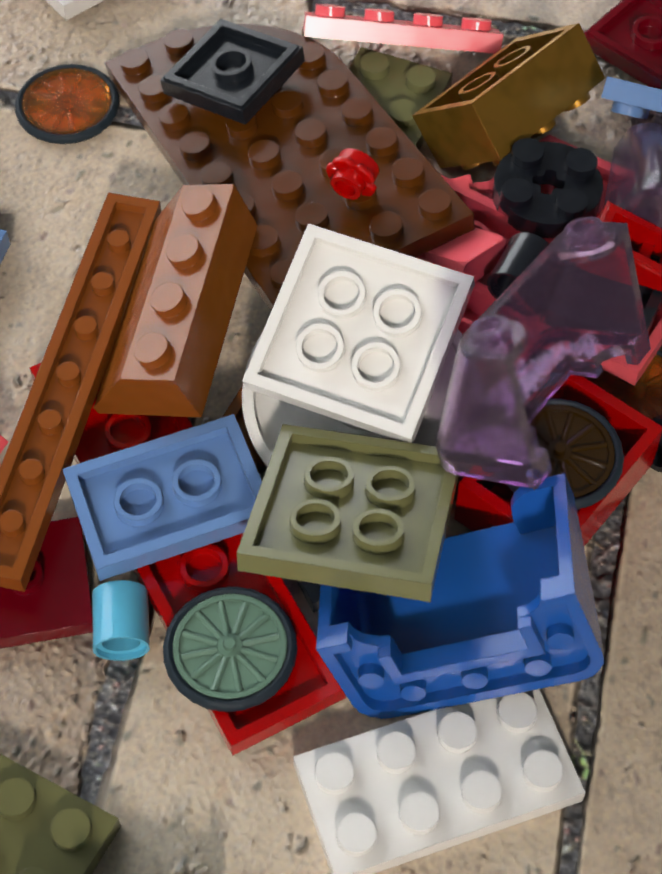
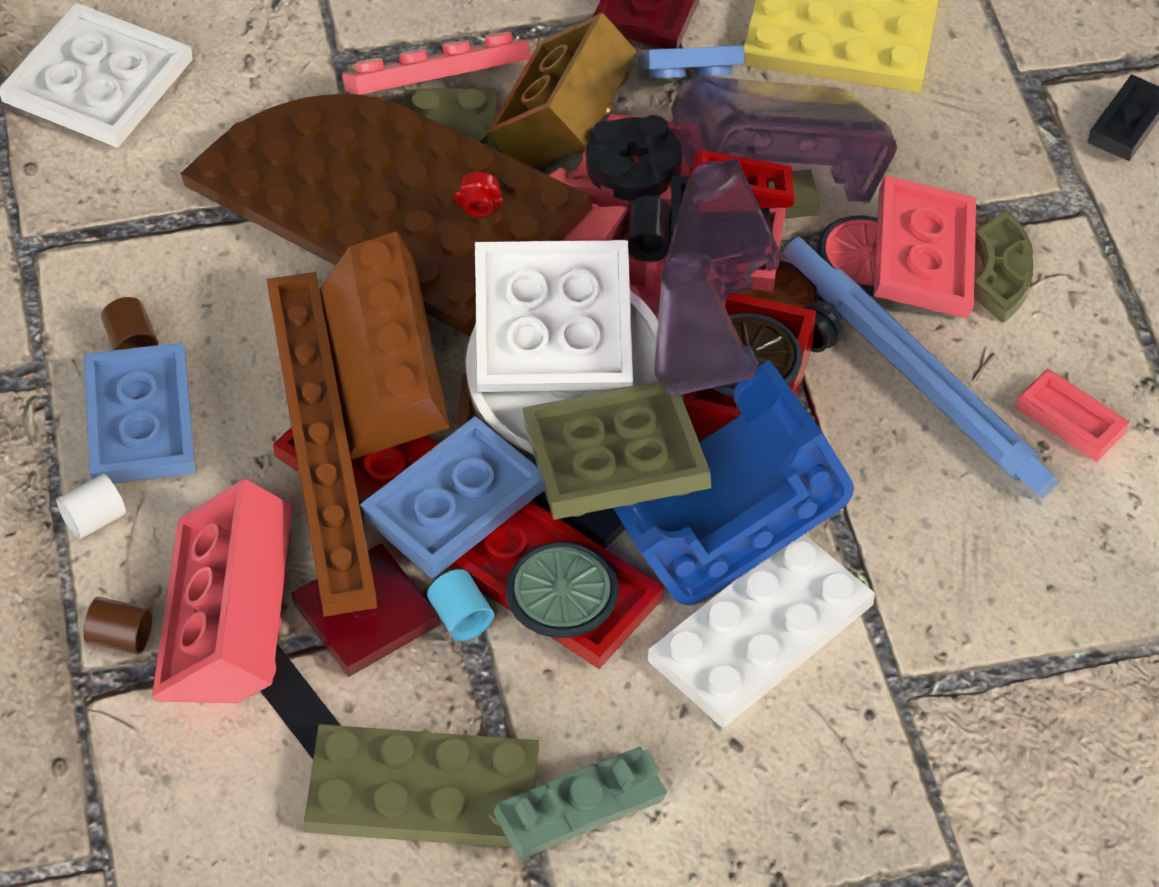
camera: 25 degrees left, 5 degrees down
clear orange wheel [15,64,120,144] -> none
black plate [160,19,305,125] -> none

